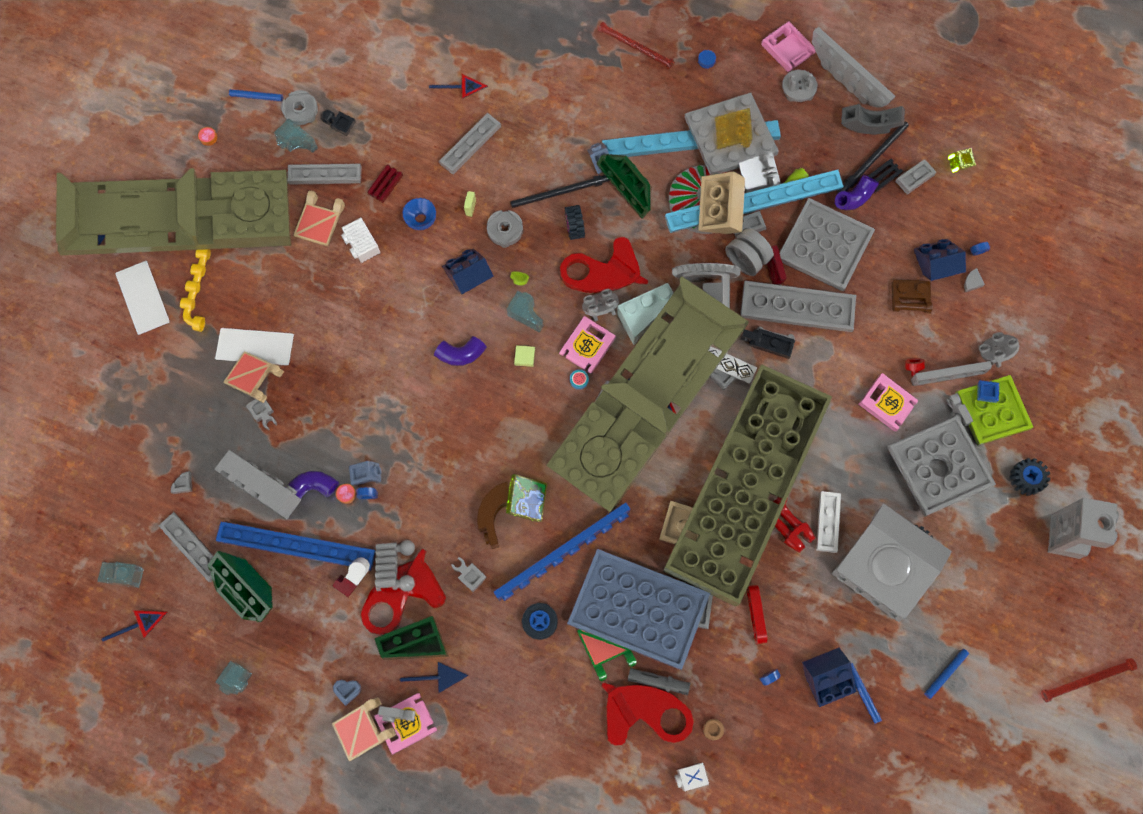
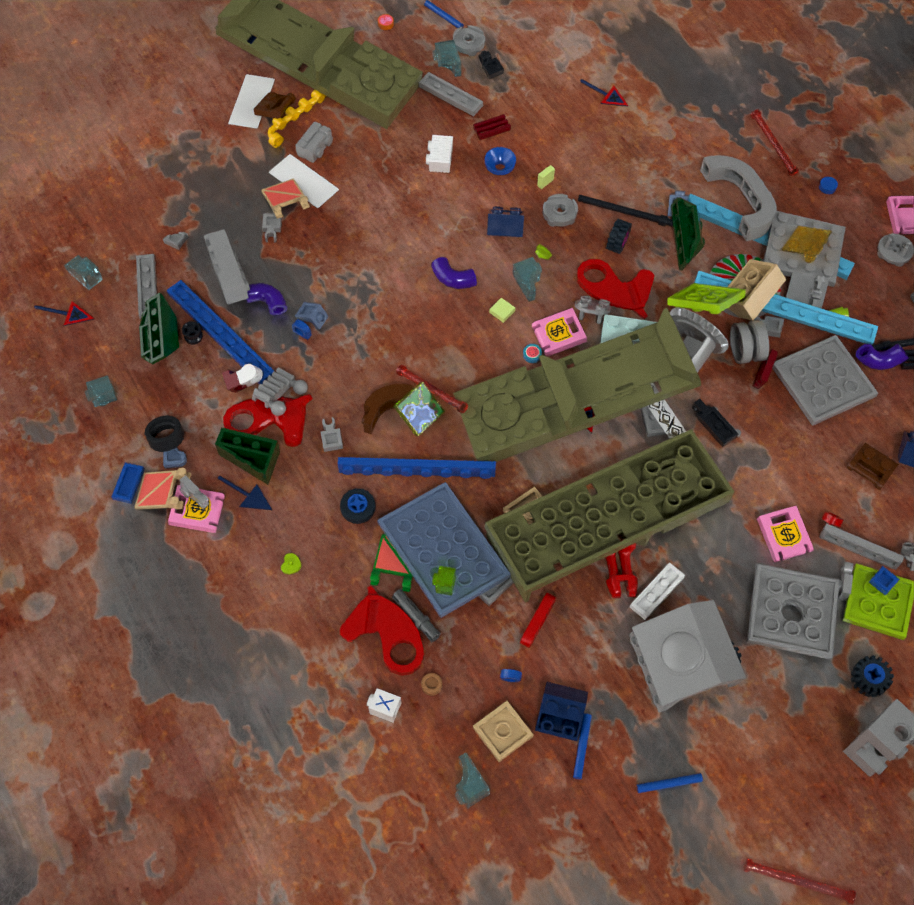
camera: 35 degrees right, 10 degrees down
flag [293,191,345,247] -> none
tile [336,484,356,504] -> none
light grey plate [439,113,501,175] -> none
light grey plate [740,281,856,332] -> none
none -> blue tile [111,462,145,504]
none -> black tyre [144,415,184,452]
none -> black wheel [182,321,203,345]
none -> reddish brown plate [254,92,296,119]
none -> lime piece [281,553,301,575]
none -> light grey brick [295,122,333,163]
none -> clear red bar [396,365,468,413]
none -> clear neon green plate [432,566,456,595]
none -> clear light blue arch [455,753,490,809]
none -> tan plate [473,701,534,762]
none -> lime plate [668,283,746,314]
none -> light grey arch [700,155,777,241]

